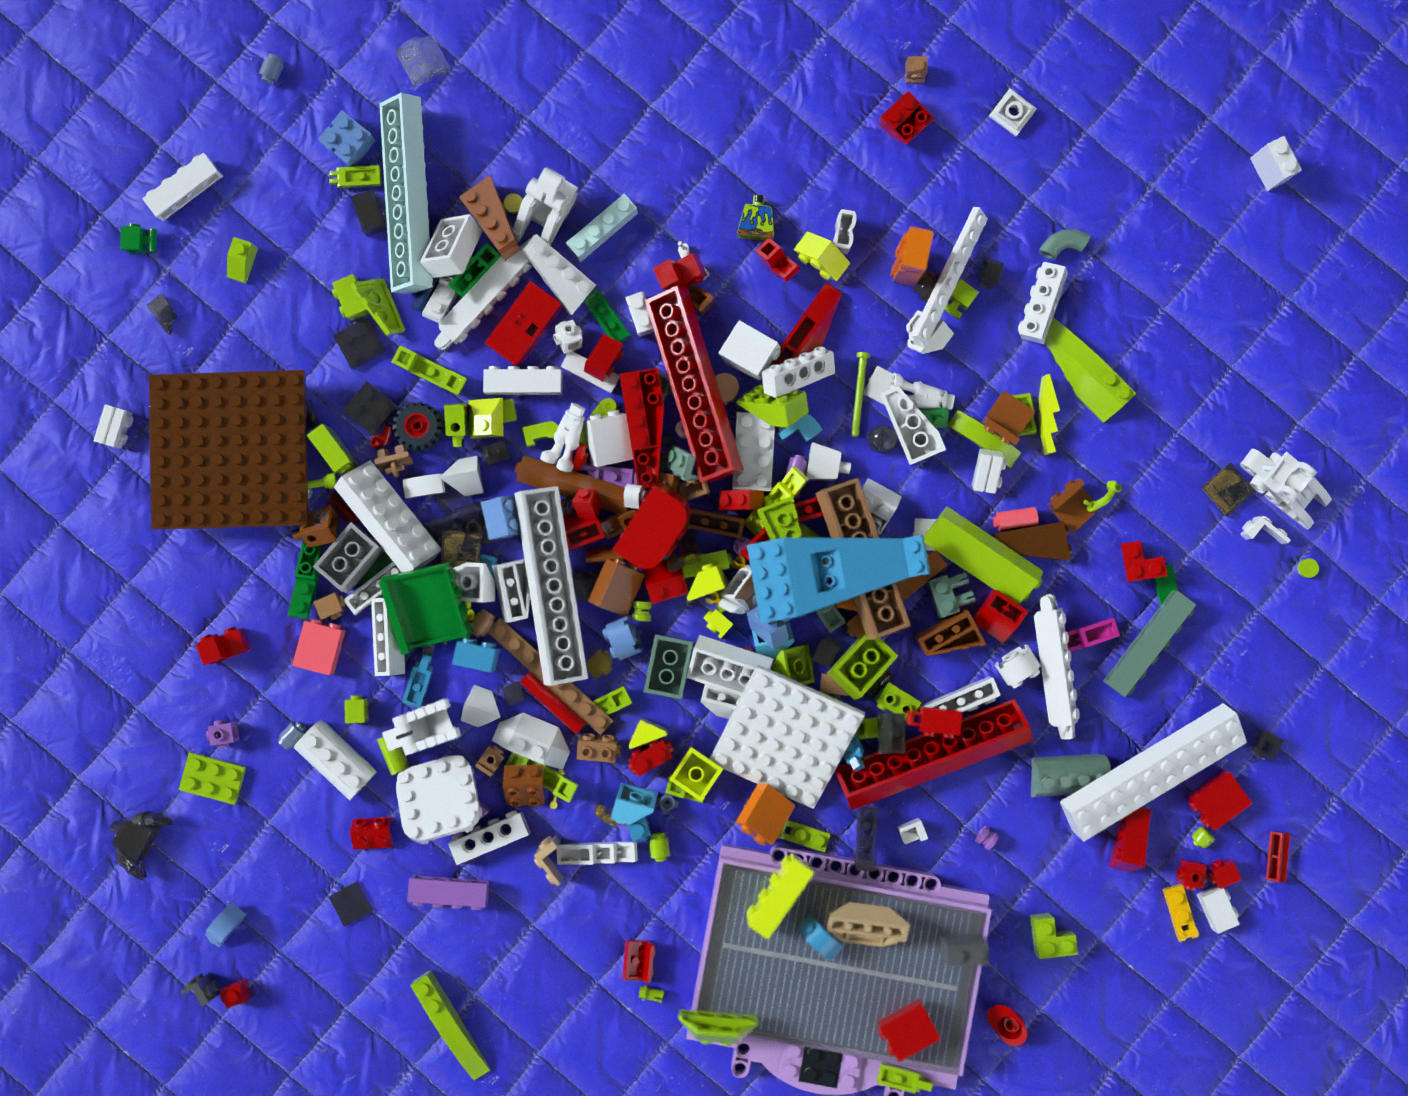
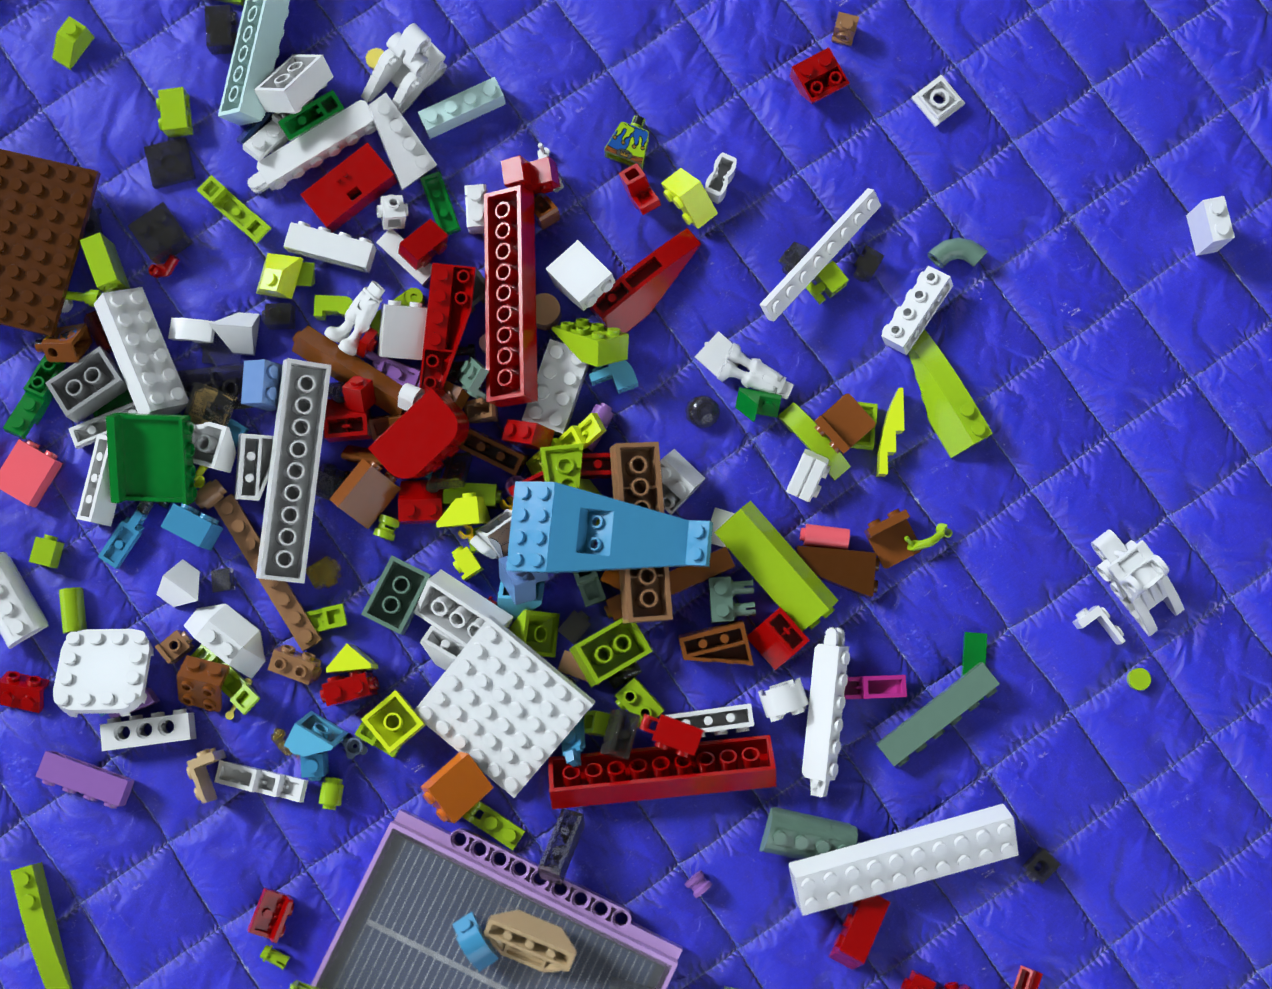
camera: 20 degrees right, 5 degrees down
medium nougat brick [313,593,347,620] -> none
lime wing [350,278,405,336] -> none
medium nougat hips [374,445,413,478] -> none
white piece [382,698,461,756] -> none
black wheel [393,402,444,452] -> none
lime torso [444,404,469,447] -> none
dark orange wedge [459,175,521,261] -> none
red brick [520,671,586,734] -> none
medium blue brick [602,616,643,660] -> none
neon yellow brick [746,853,814,939] -> none
white brick [762,347,835,398] -> none
white torso [806,443,851,481] -> none
lime bar [851,352,870,437] -> none
white wedge [880,386,946,465] -> none
orange piece [890,227,934,287] -> none
white panel [897,818,928,844] -> none
white slope [906,310,954,354] -> none
red brick [1121,541,1167,582] -> none
red brick [1186,770,1253,831] -> none
lime piece [1192,827,1215,849] -> none
clear smoke tile [1201,463,1256,517] -> none

